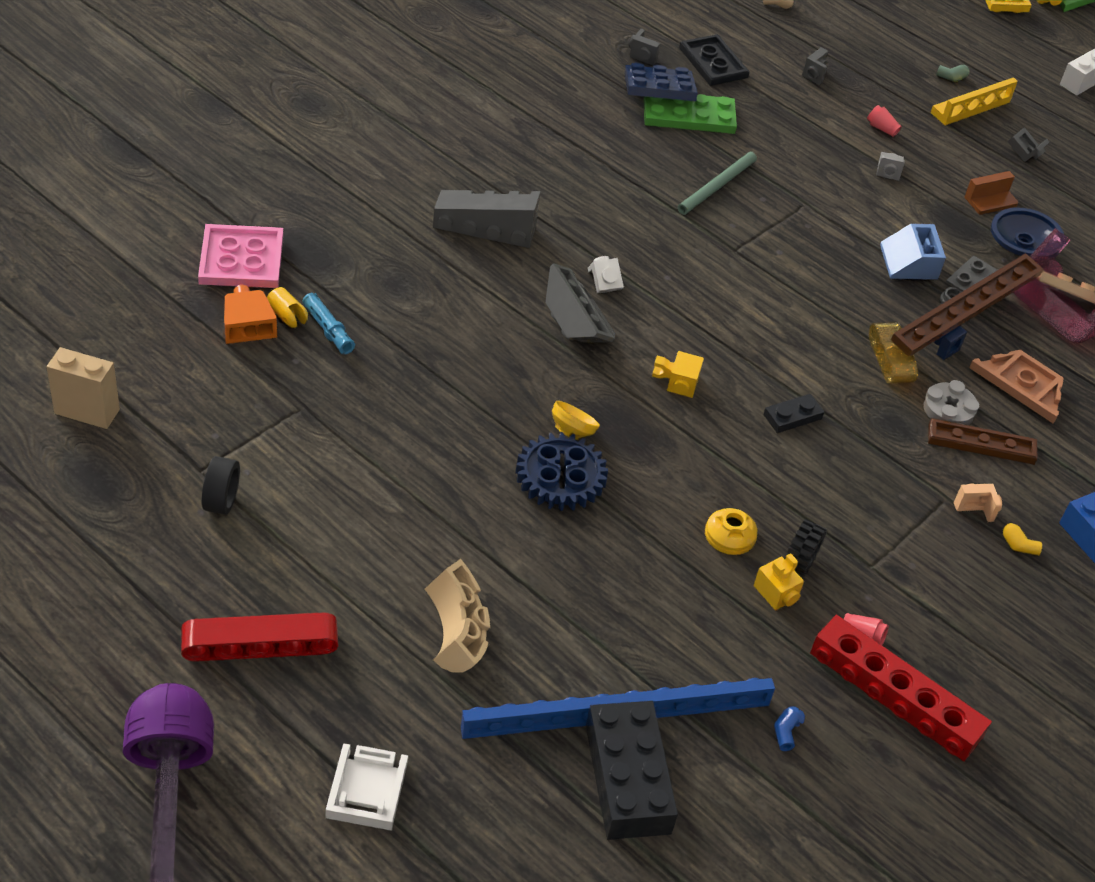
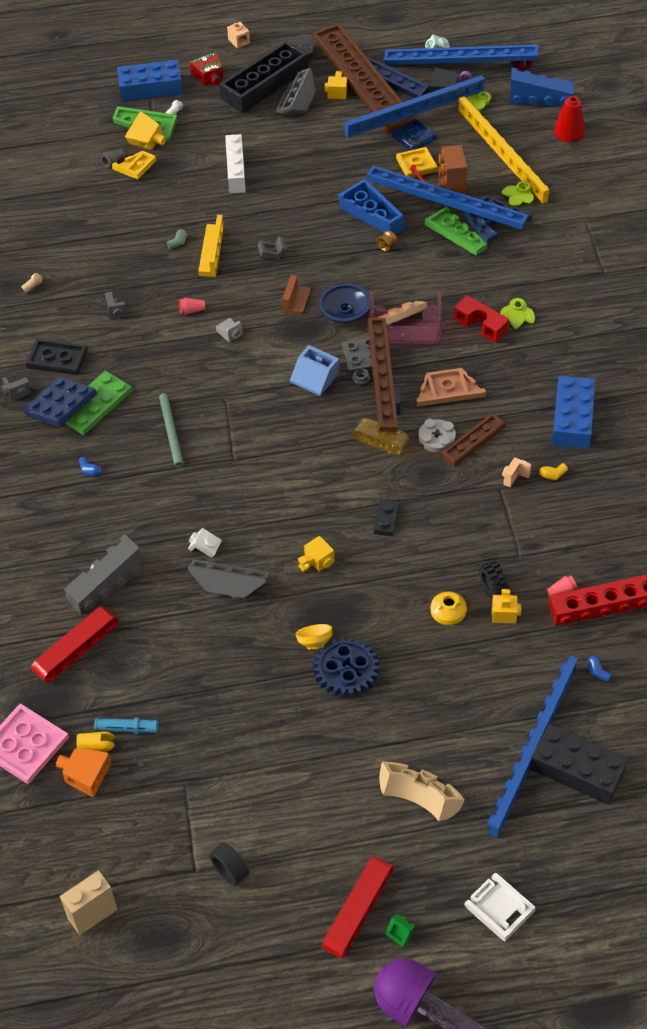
camera: 45 degrees left, 5 degrees up
none -> red beam [31,606,118,683]
none -> blue arm [78,457,102,476]
none -> green tile [385,914,415,947]

